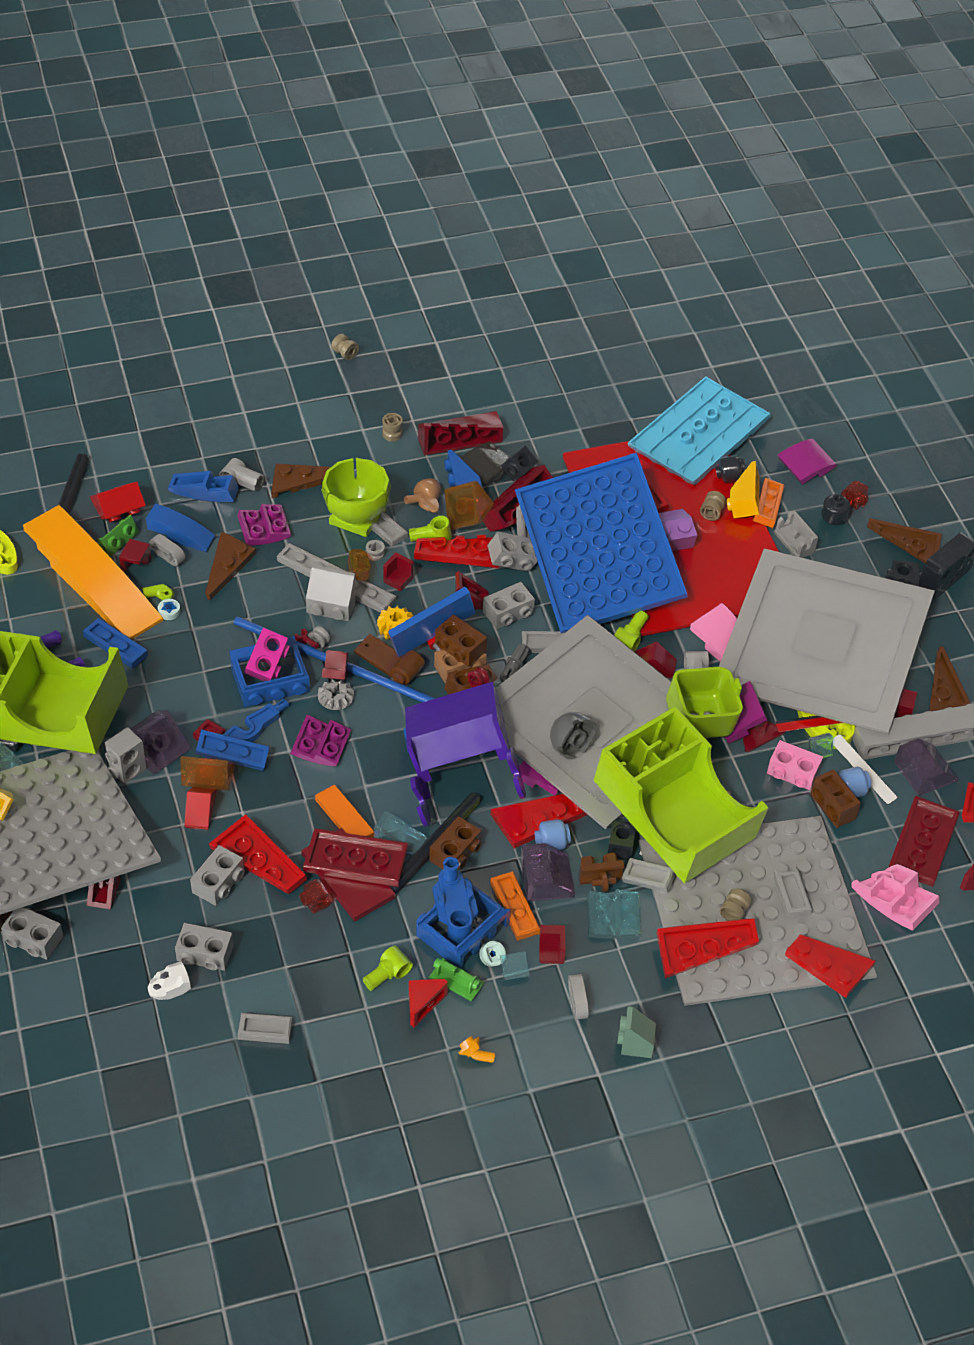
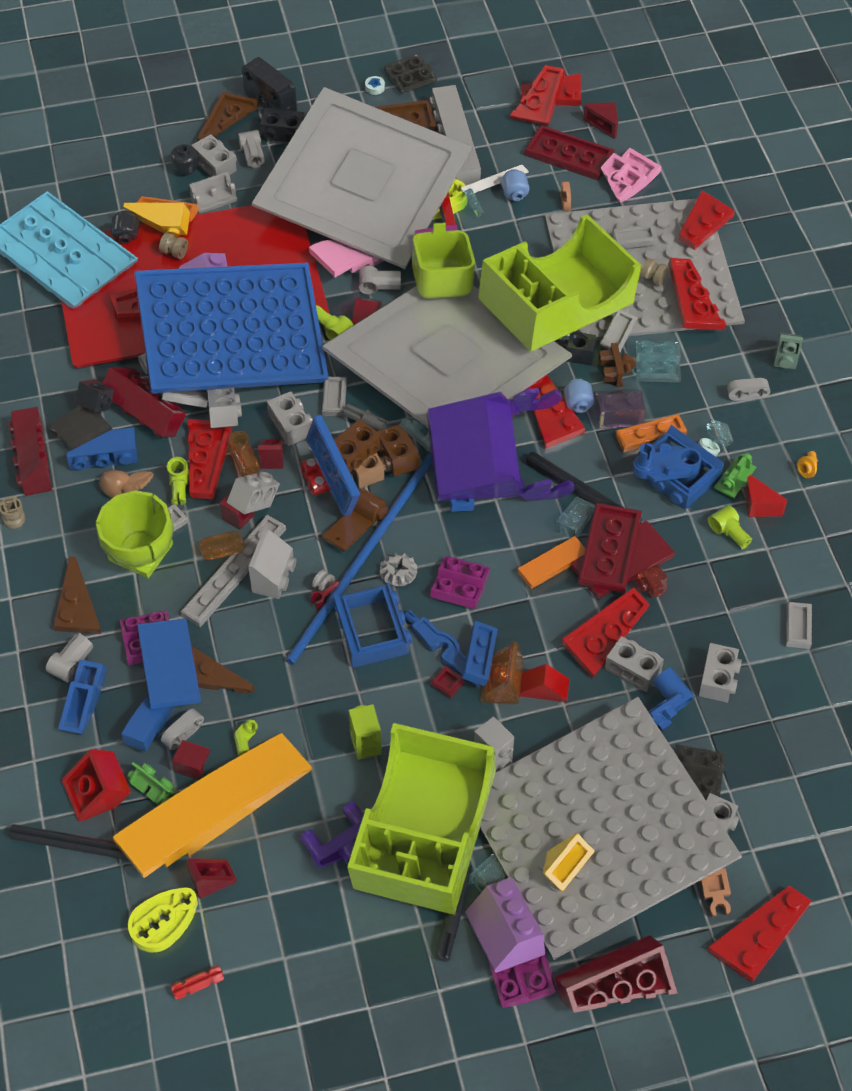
camera: 85 degrees left, 5 degrees up
blue plate [83,618,148,669] -> none
clear purple slope [130,709,191,774] -> none
white rock [148,962,191,1000] -> none
light aqua tile [158,599,181,620] -> none
dark pink brick [244,628,290,681] -> none
dark red panel [322,650,349,680] -> none
light grey bush [366,540,385,561] -> none
yellow gear [377,605,413,640] -> none
reddish brown brick [429,816,482,870] -> none
clear orange slope [444,481,494,531] -> none
dark red bush [468,667,489,688] -> none
dark red panel [539,925,566,964] -> none
dark grey cylinder [550,712,596,759] -> none
bright pink brick [767,740,823,790] -> none
magenta slope [778,438,837,485] -> none
reddish brown brick [810,769,861,828] -> none
clear red plate [841,481,869,510] -> none
clear purple slope [894,738,959,796] -> none
none -> blue tile [138,618,201,709]
none -> dark red slope [186,858,237,899]
none -> light grey brick [191,134,237,177]
none -> light grey brick [227,472,280,514]
none -> clear orange piece [229,431,260,477]
none -> light grey piece [238,130,265,169]
none -> lime brick [349,704,382,760]
none -> nougat tile [560,181,571,211]
none -> blue piece [648,667,695,730]
none -> clear smoke slope [674,744,726,800]

